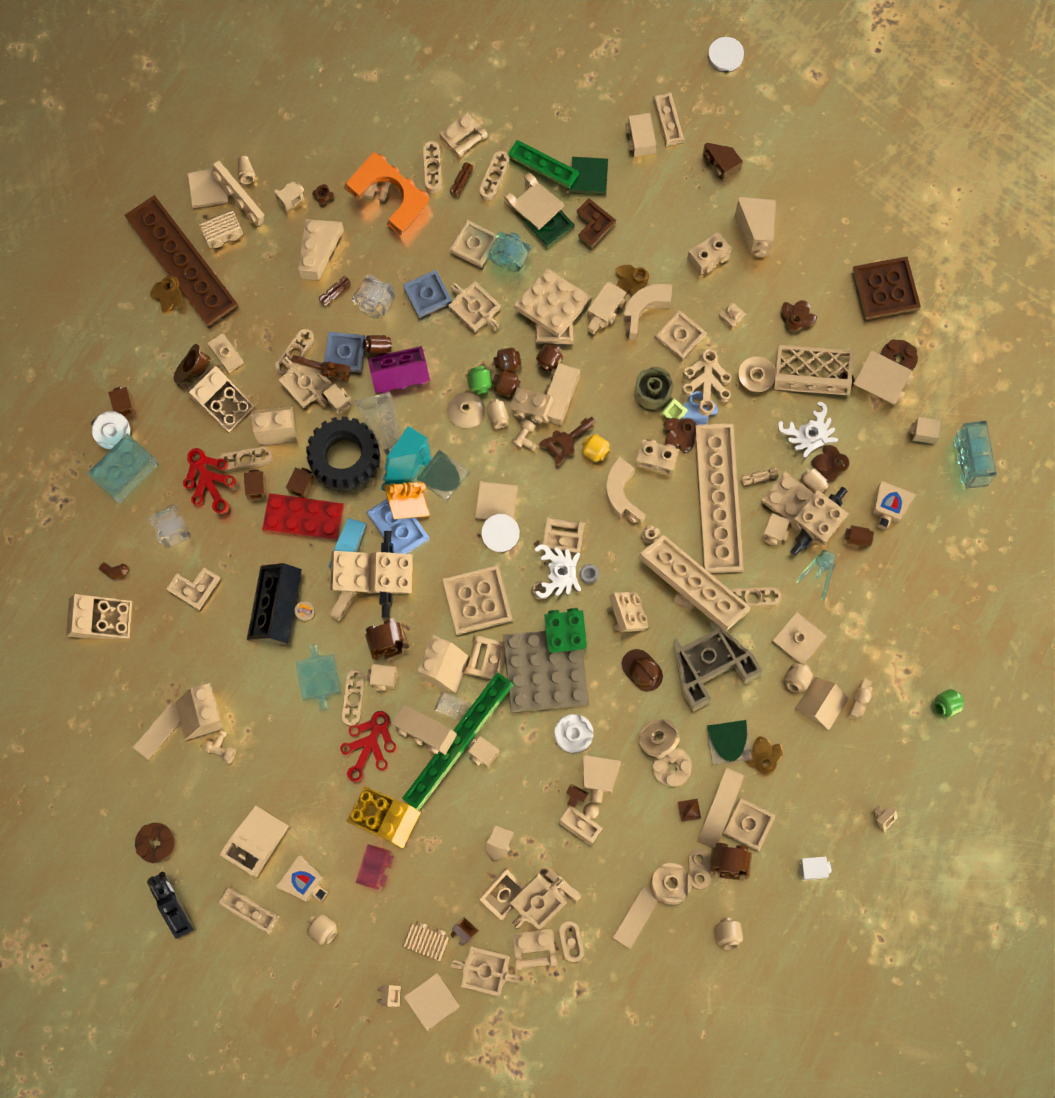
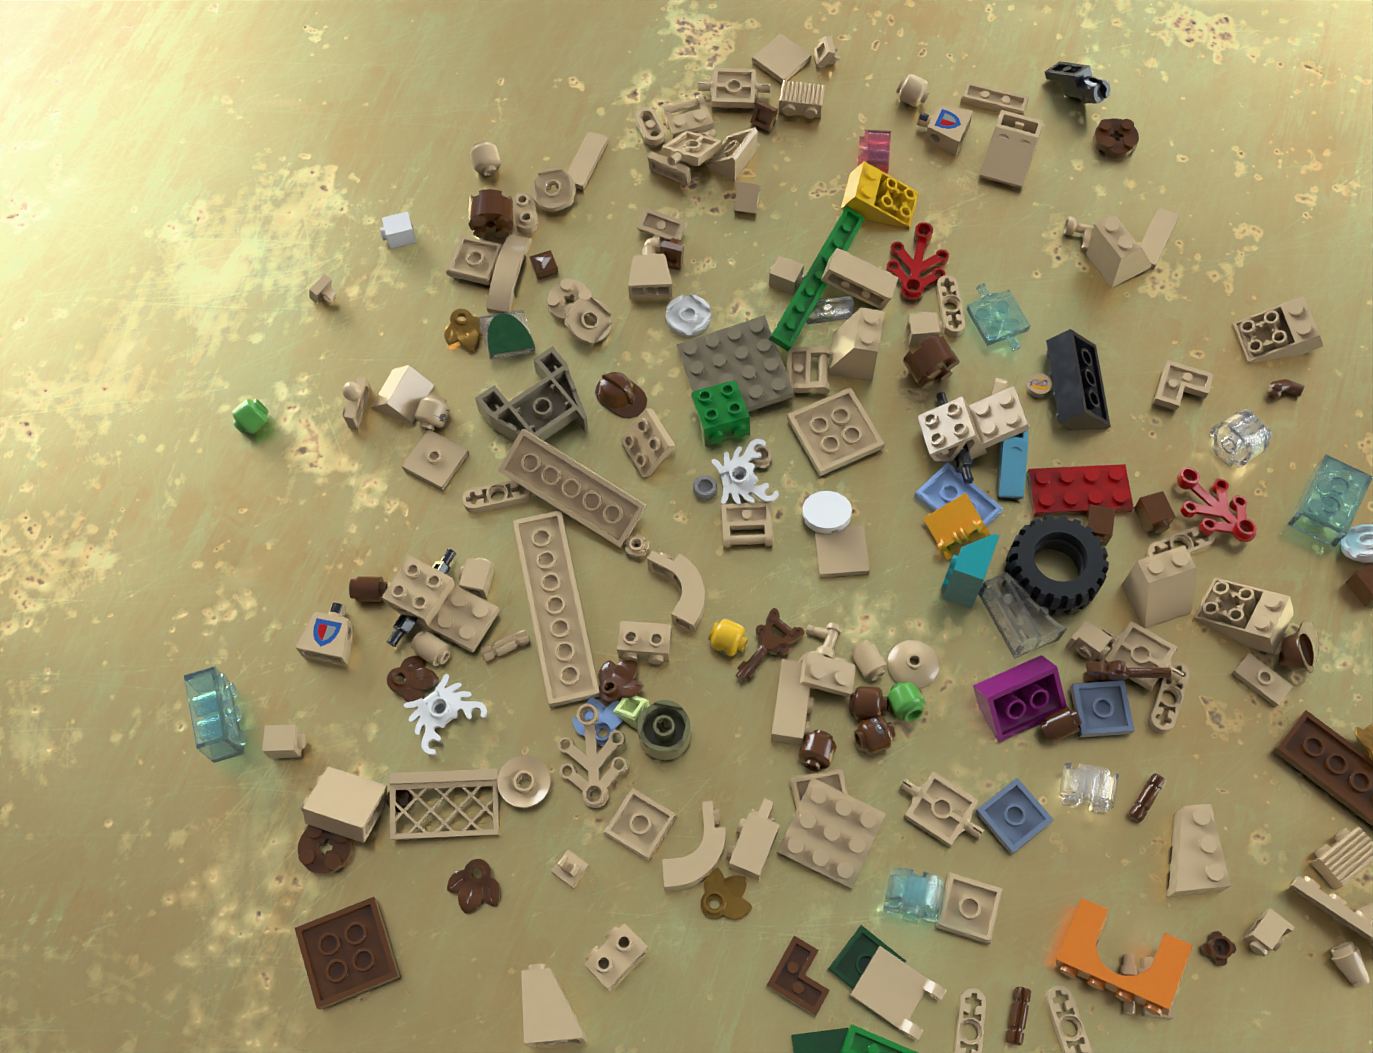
camera: 170 degrees right, 10 degrees down
clear tile [417,450,470,502] -> none
clear light blue plant [797,550,836,601] -> none

